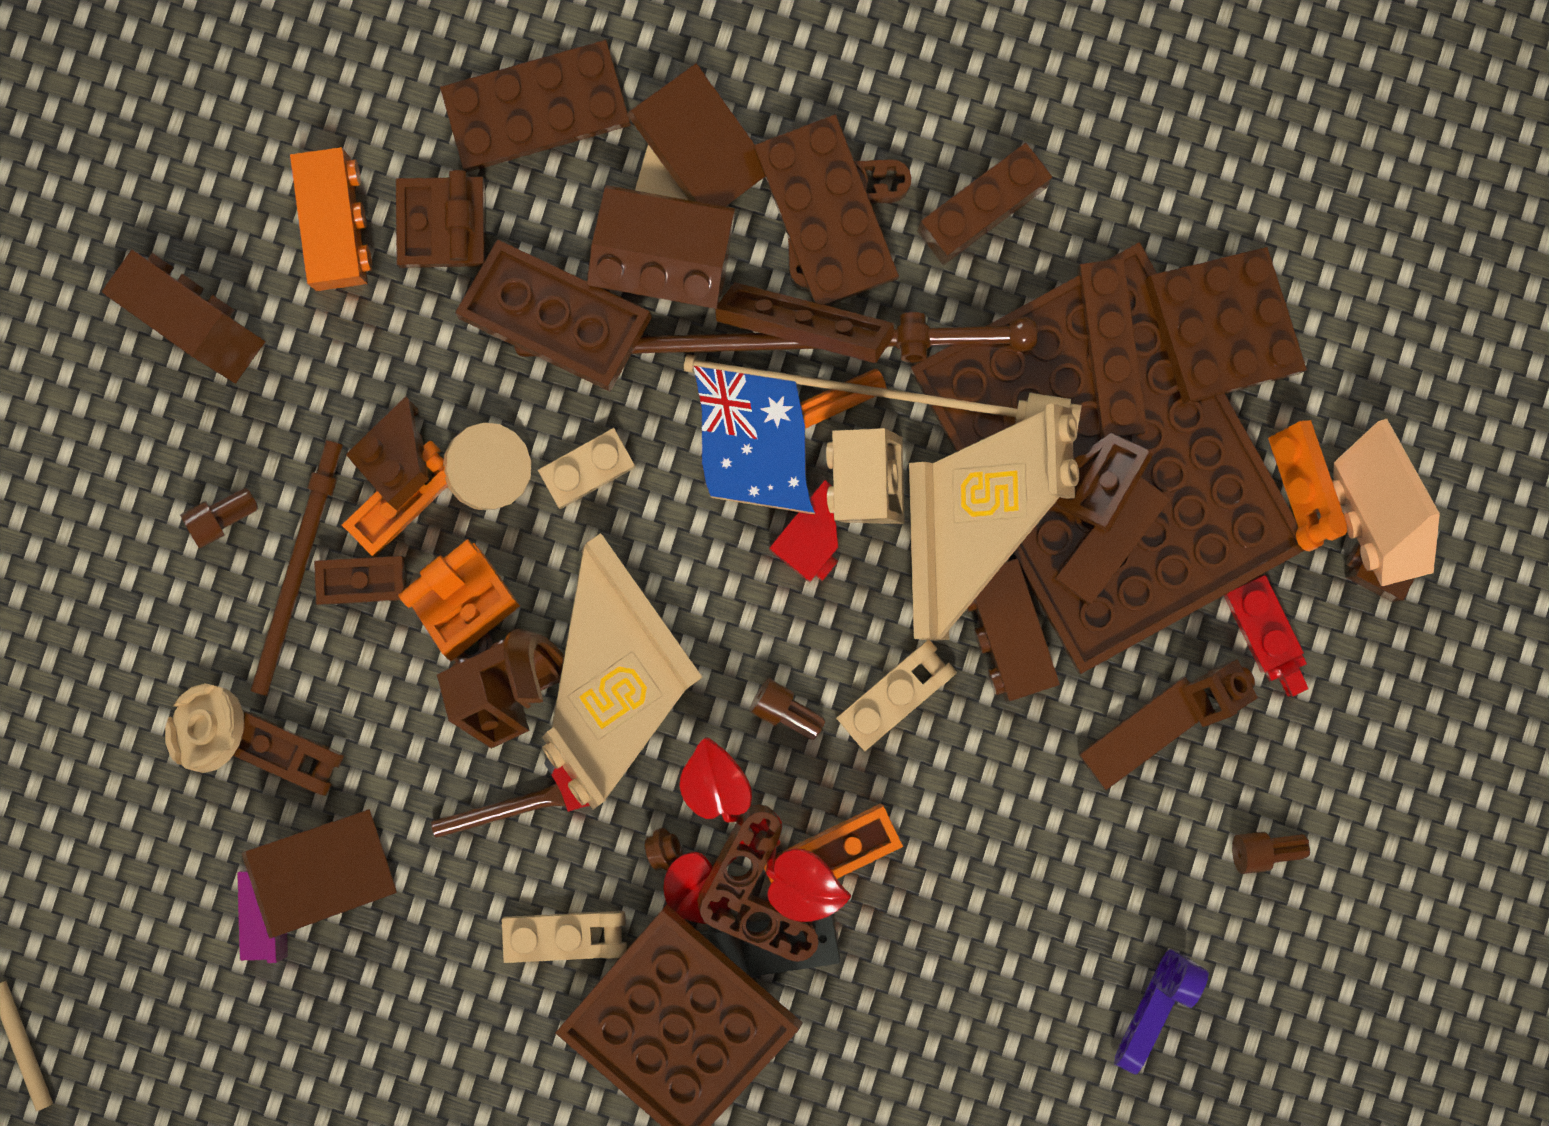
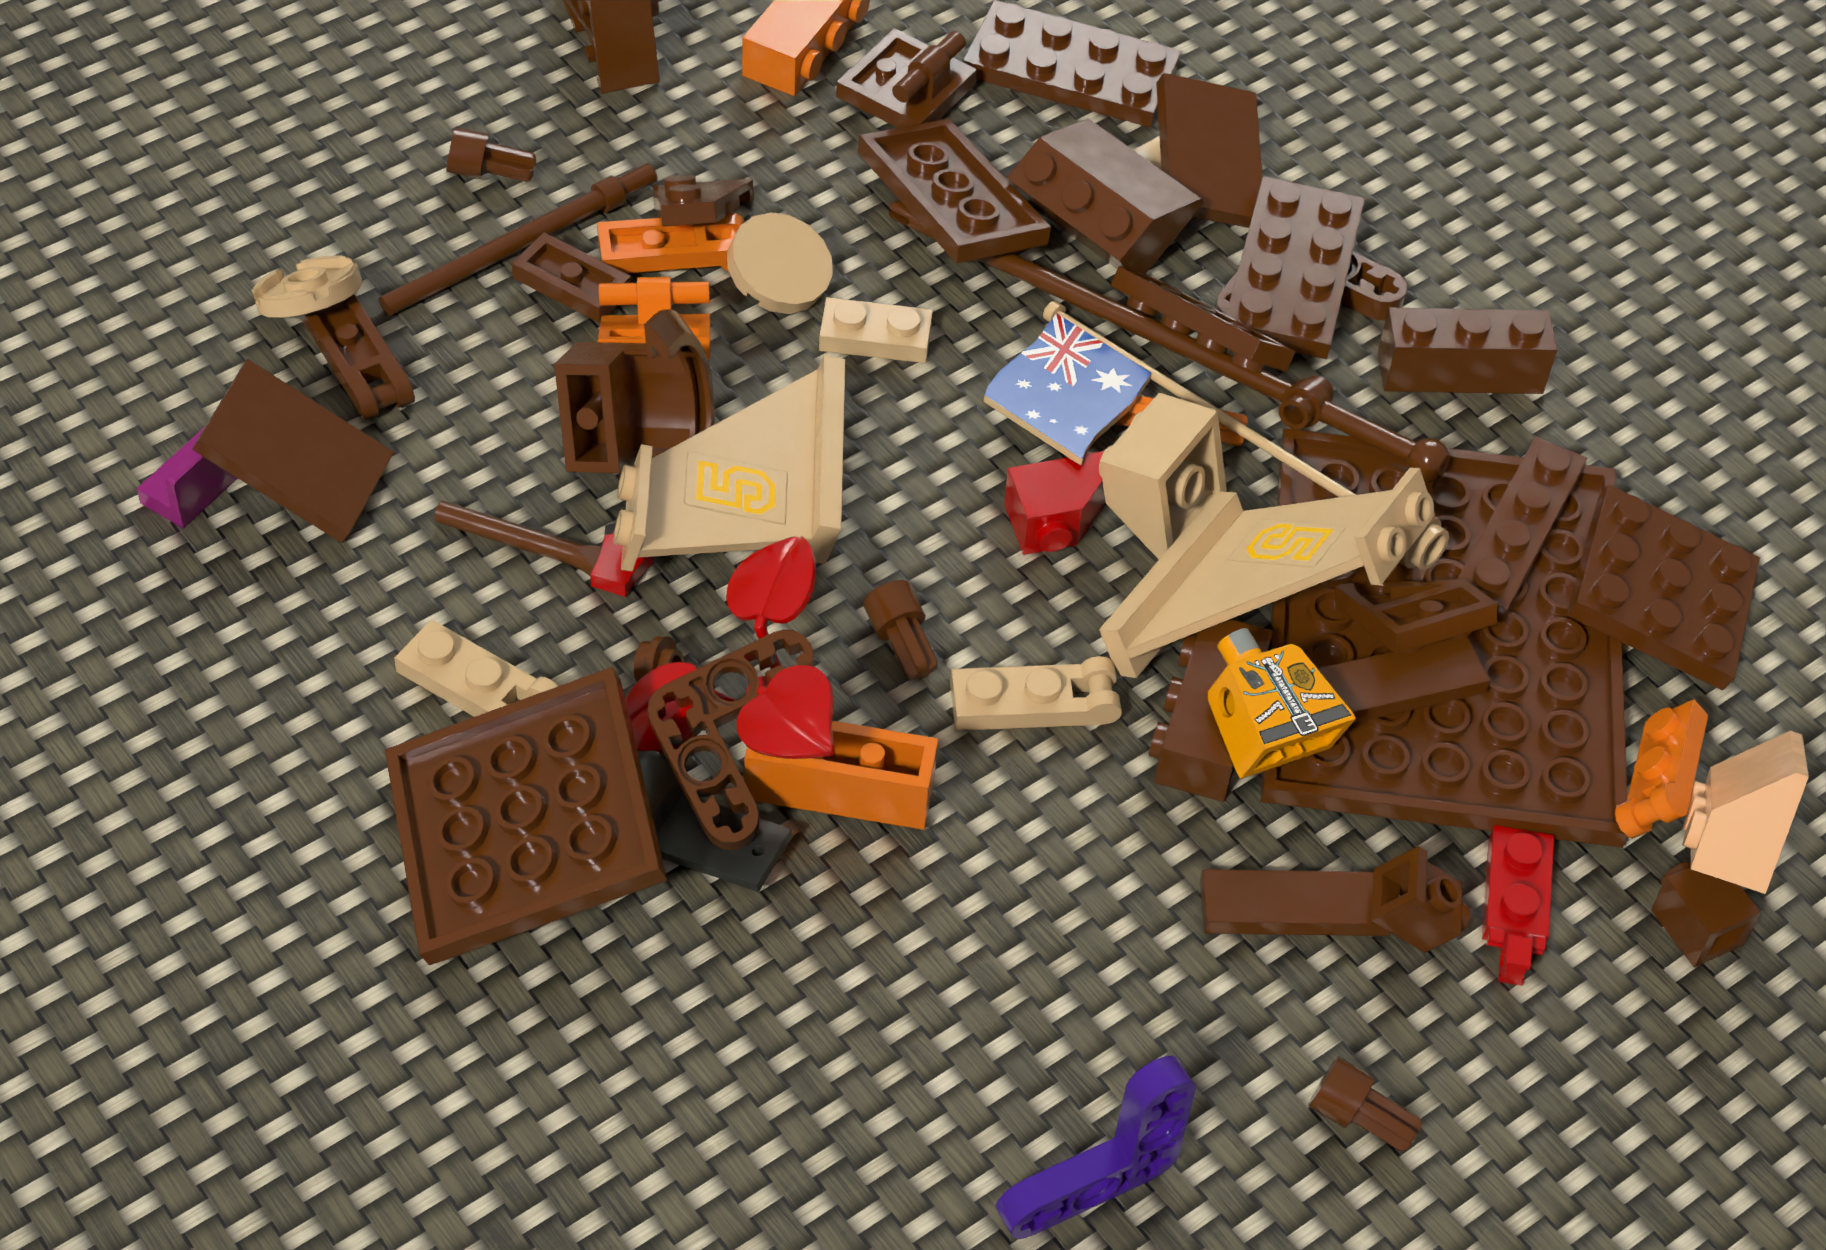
camera: 30 degrees right, 35 degrees down
none -> light orange torso [1208,628,1356,779]

